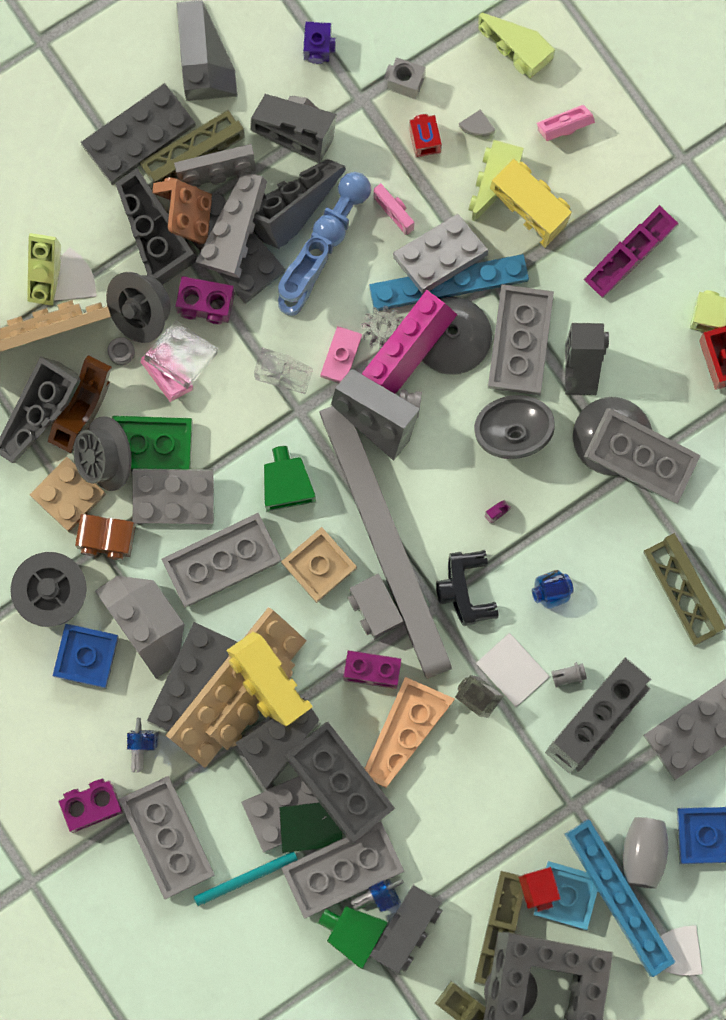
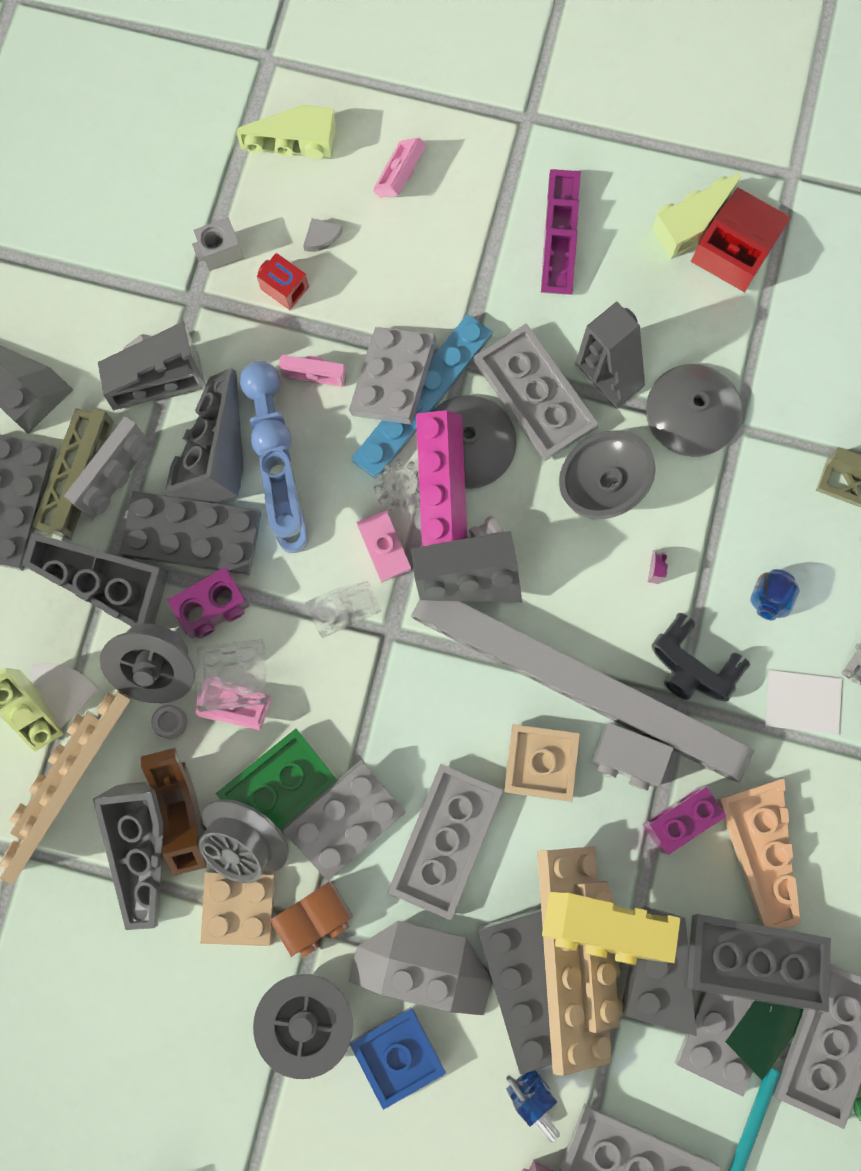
camera: 40 degrees left, 0 degrees up
nougat bracket [152,178,212,244] -> none
light grey wing [195,171,267,278] -> none
green torso [264,446,316,512] -> none
dark purple brick [303,21,336,64] -> none
clear smoke brick [455,675,503,718] -> none
yellowish green slope [469,140,524,221] -> none
light yellow wedge [490,159,572,248] -> none
light grey plate [584,408,701,503] -> none

